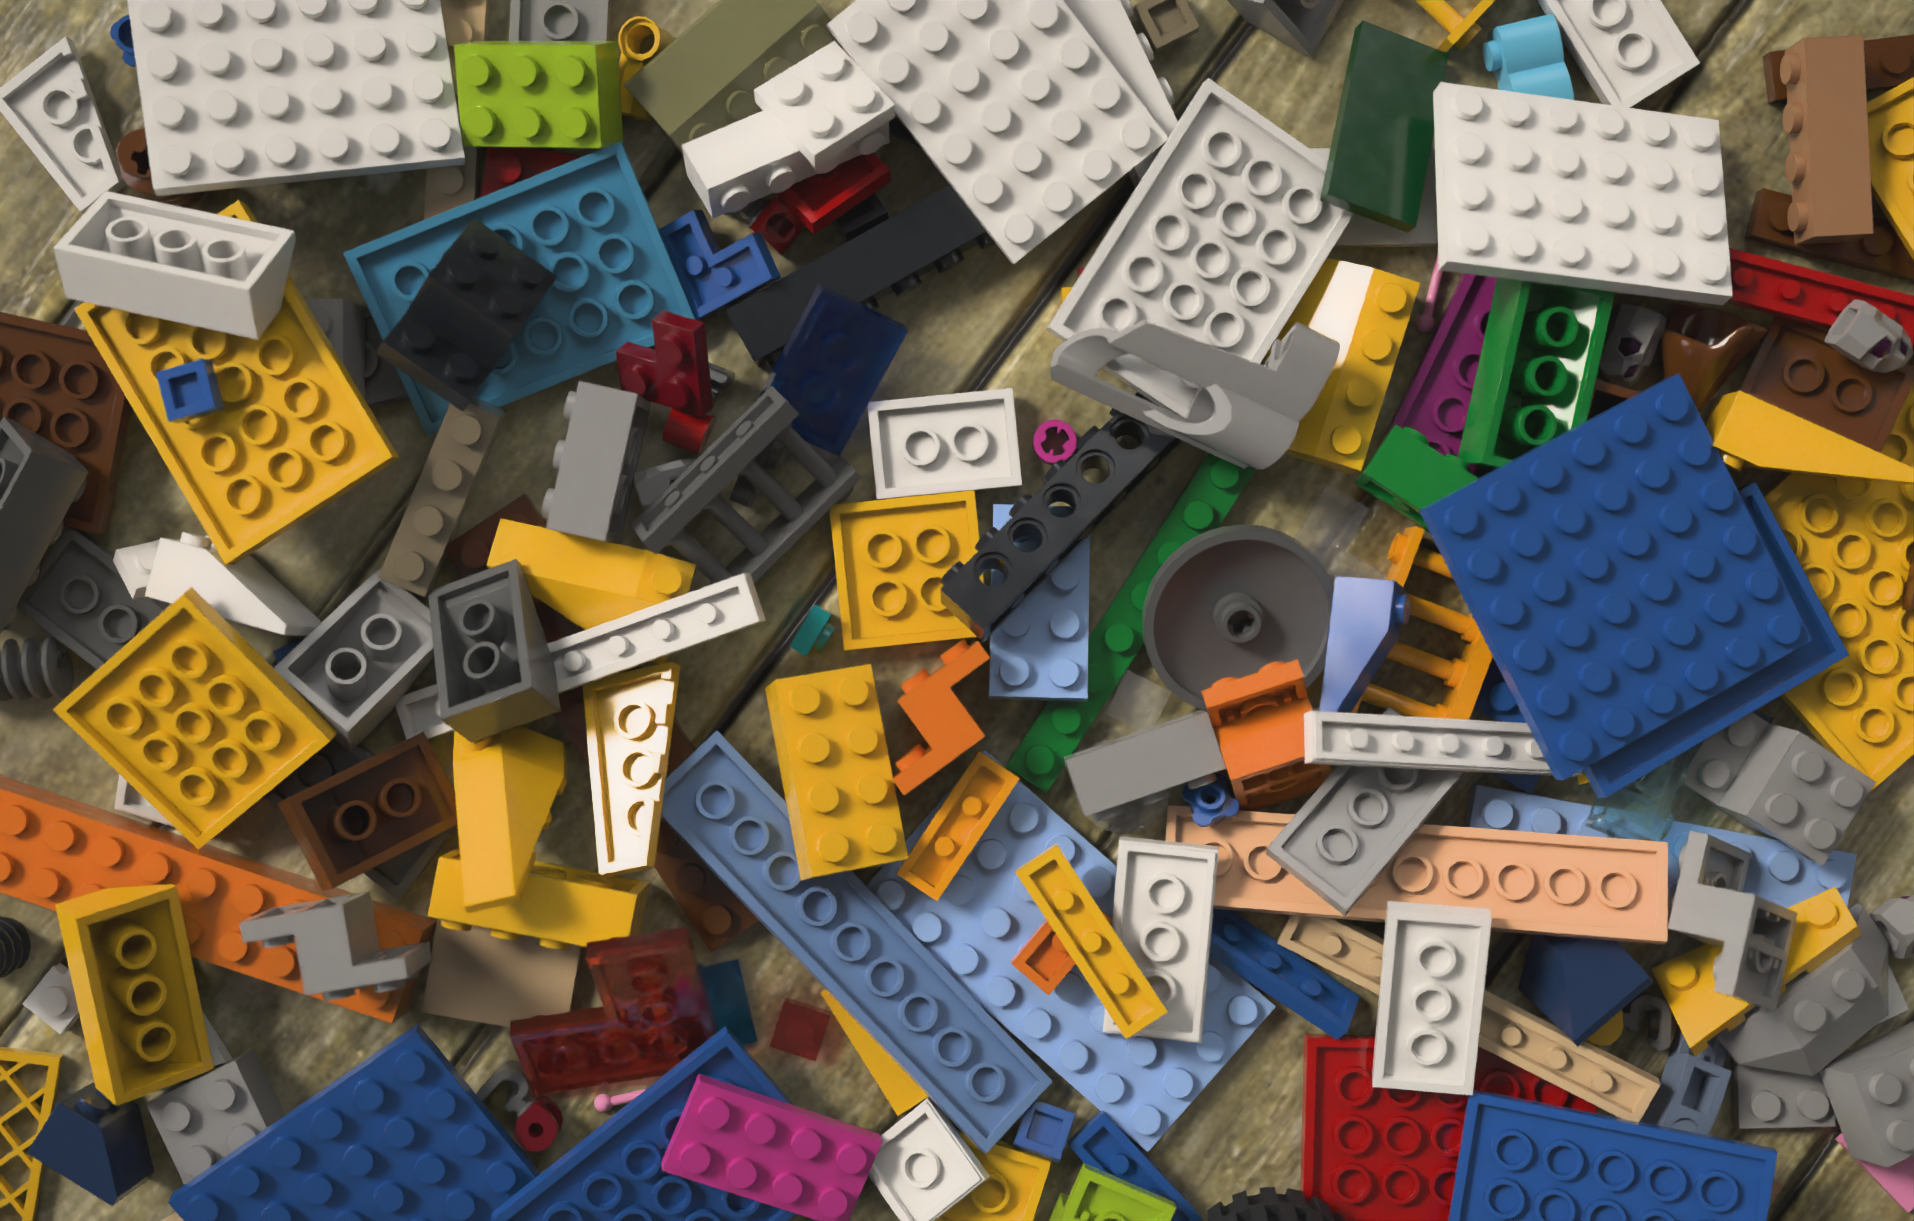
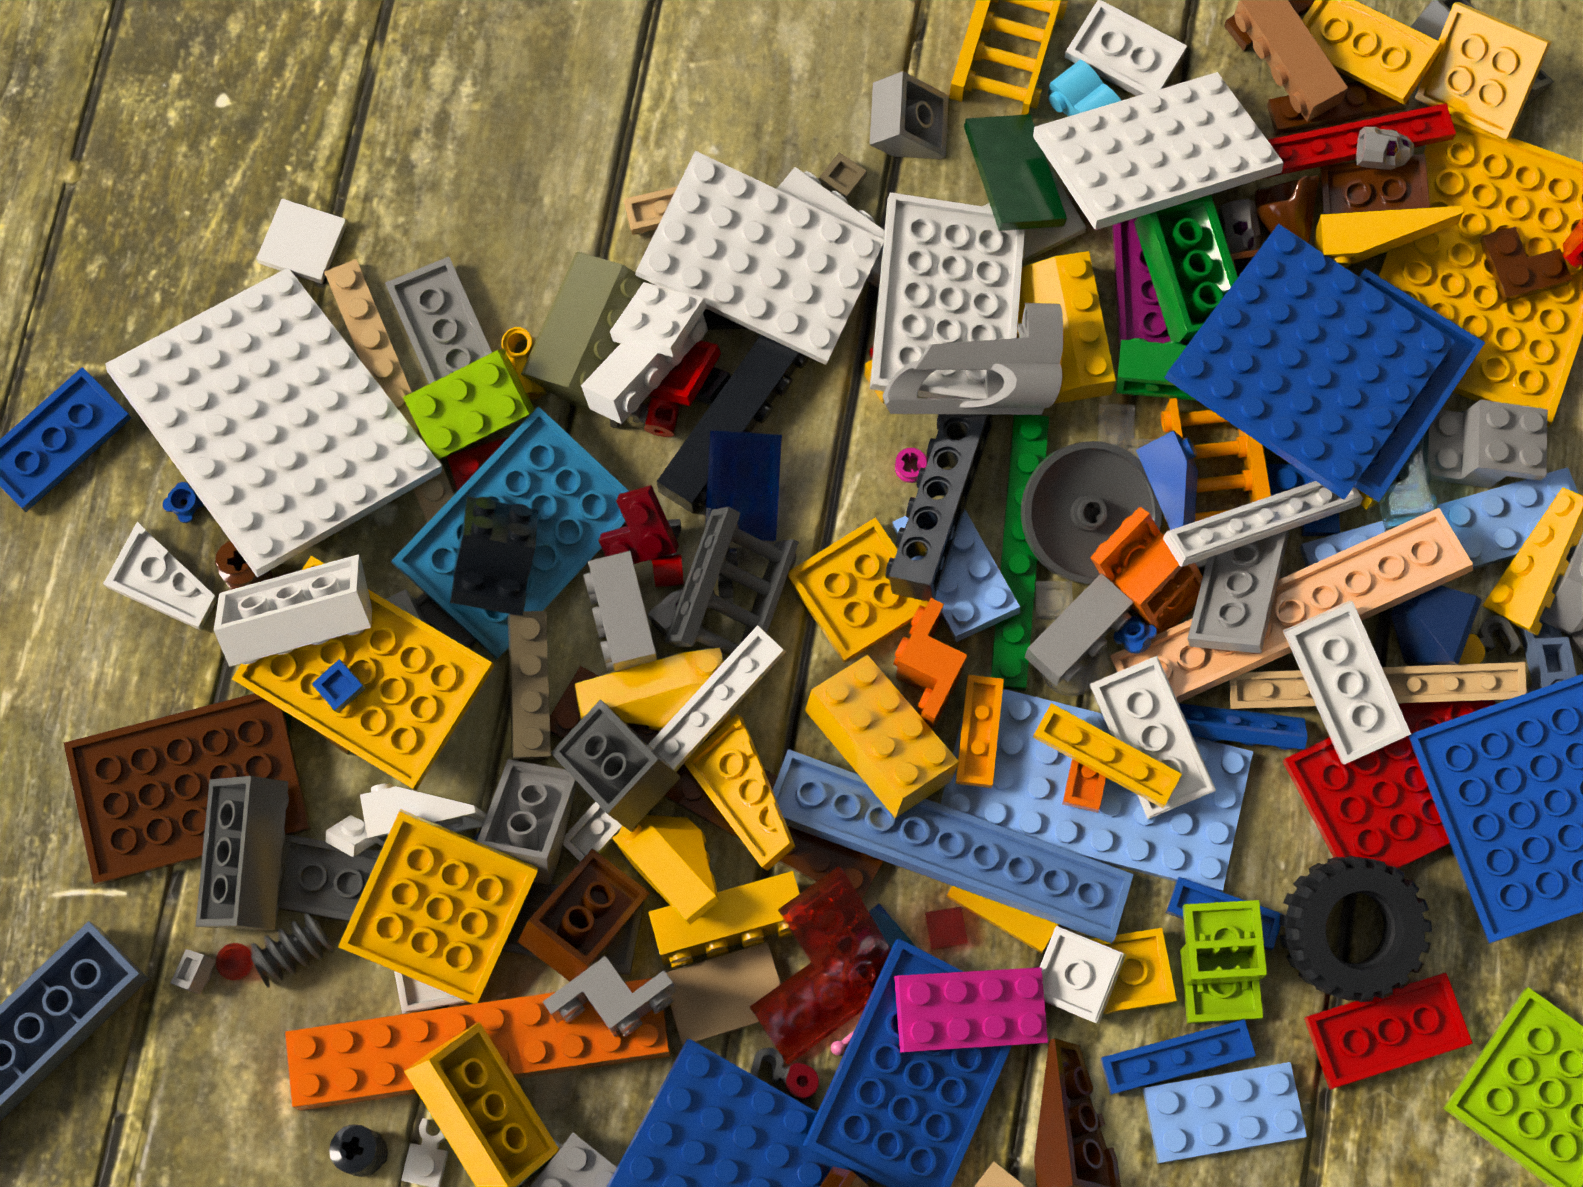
camera: 25 degrees left, 15 degrees down
blue plate [659,210,781,320] -> none
teal plate [789,604,836,656] -> none
white plate [867,388,1022,500] -> none
blue plate [1014,1100,1075,1164] -> none
bright pink hinge [1416,247,1443,333] -> none
light grey bracket [1668,831,1797,1011] -> none

